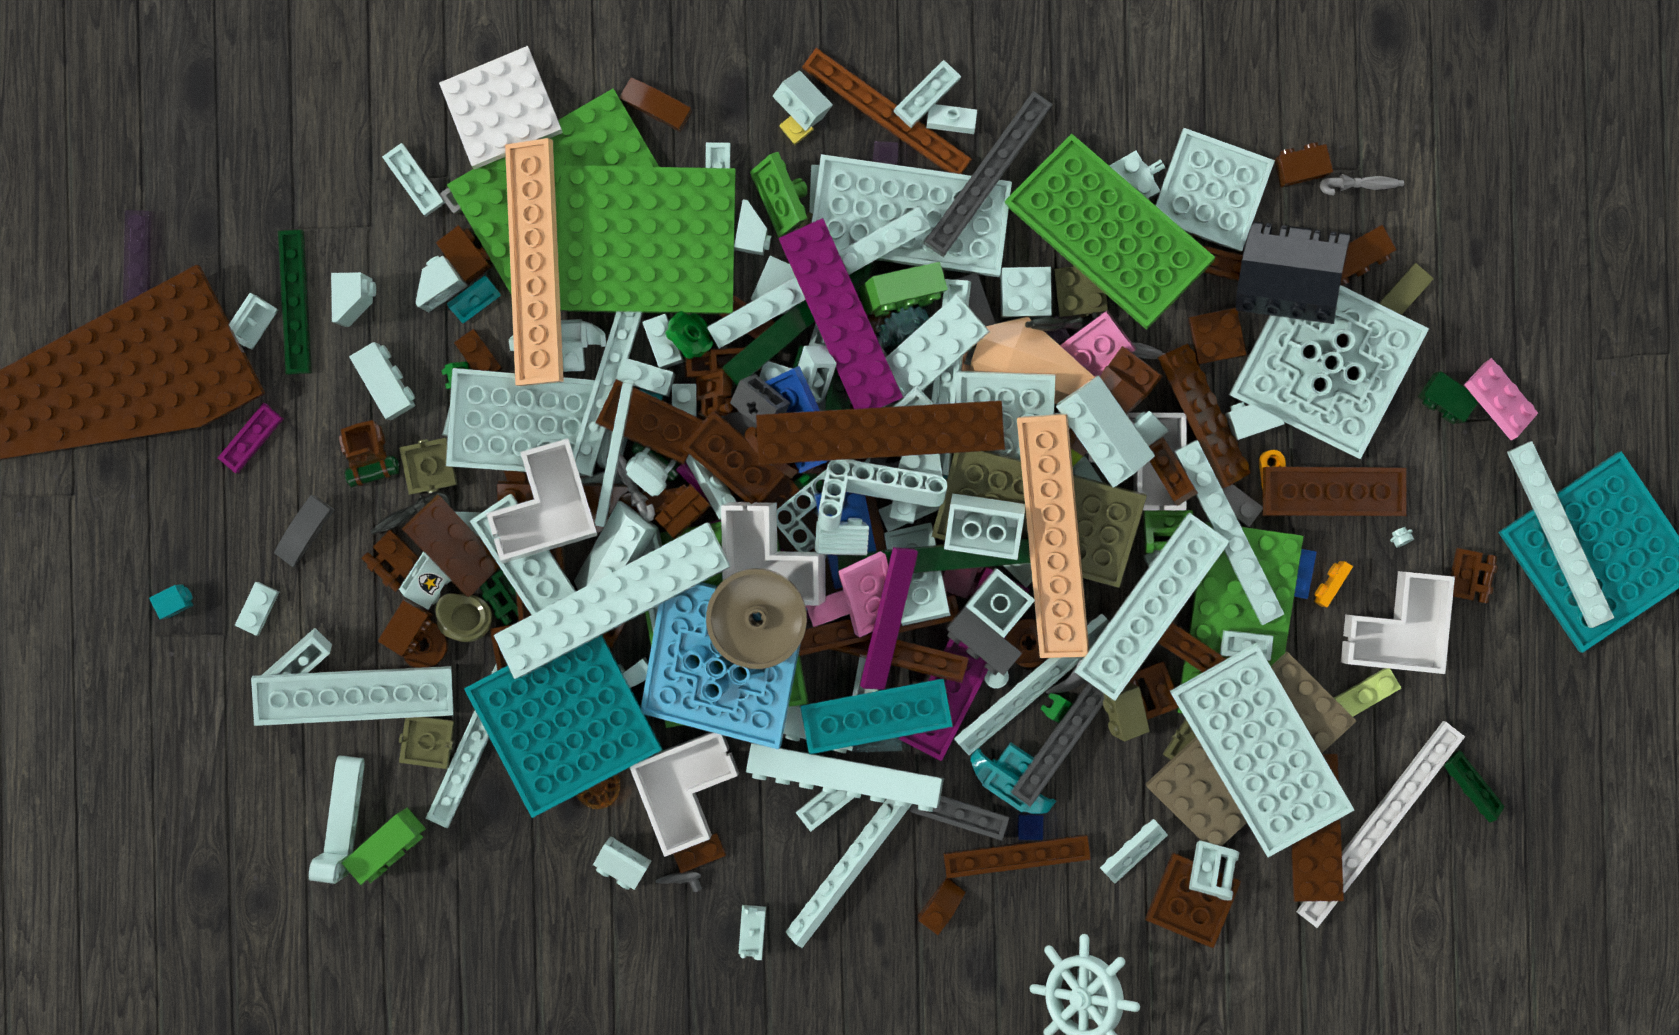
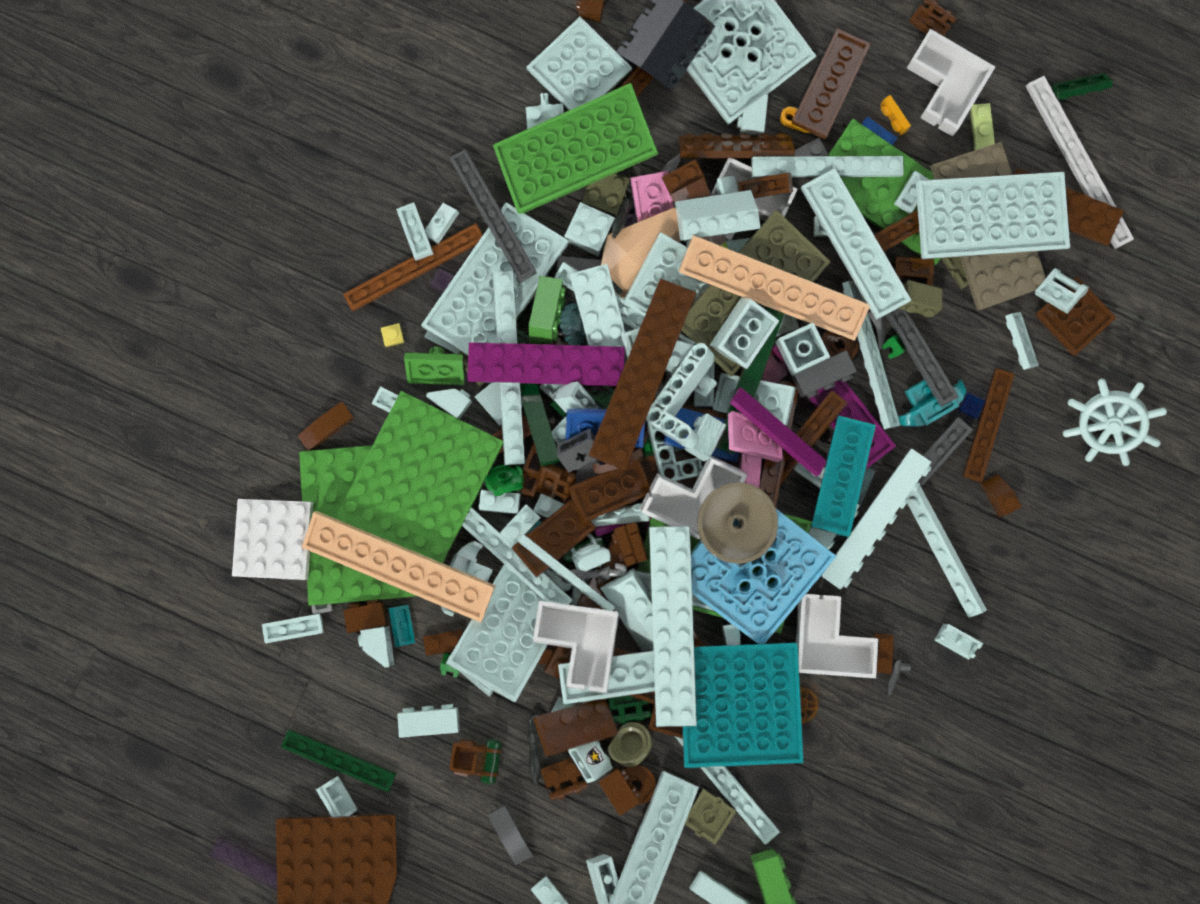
camera: 65 degrees left, 5 degrees down
magenta tile [218,403,284,474] -> none
light aqua slope [331,272,376,327] -> none
olive plate [399,438,458,495] -> none
light aqua slope [593,837,651,890] -> none
light aqua brick [773,70,833,131] -> none
light aqua plate [796,790,854,832] -> none
light aqua plate [984,670,1009,688] -> none
bright green plate [1143,510,1193,553] -> none
reddish brown plate [1188,308,1246,365] -> none
light aqua plate [1390,527,1414,548] -> none

